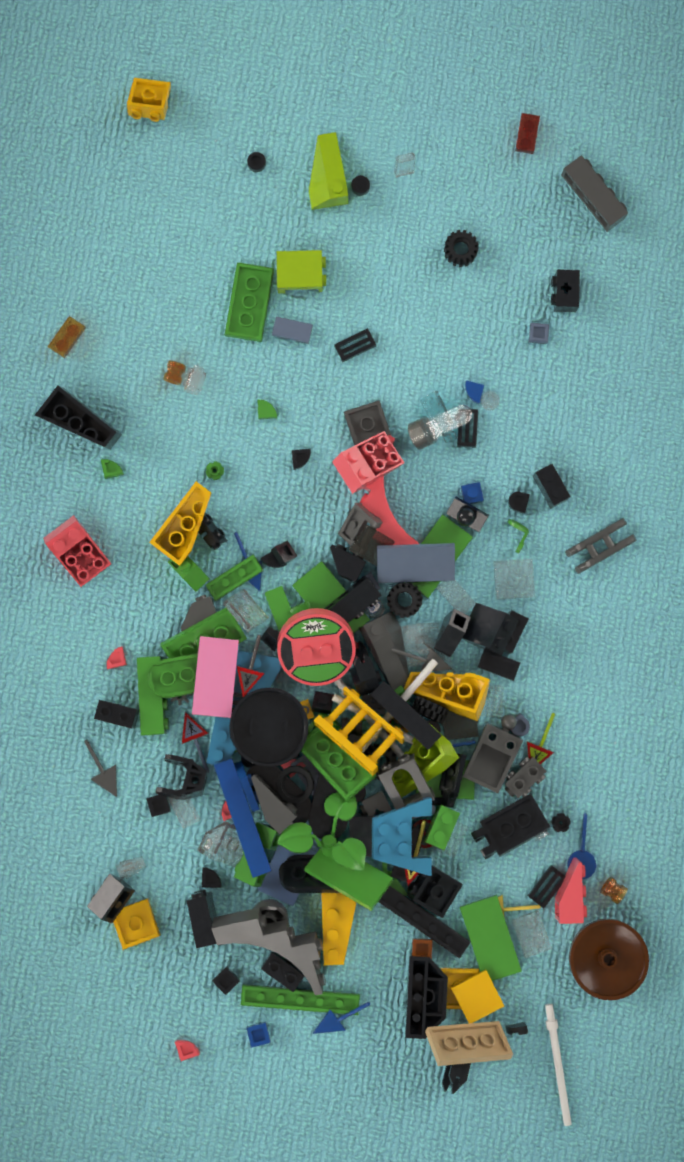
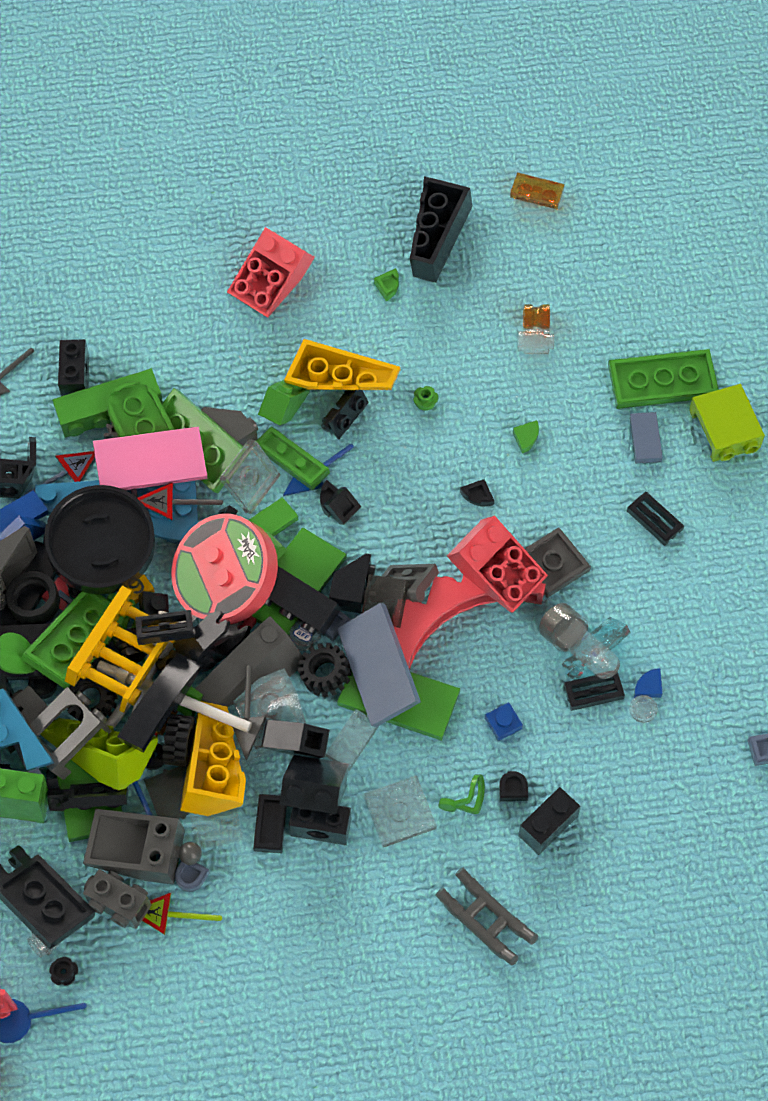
camera: 75 degrees right, 20 degrees down
coral tile [107,646,127,669] -> none
black tile [446,496,489,532] -> none
none -> black tile [135,610,194,645]

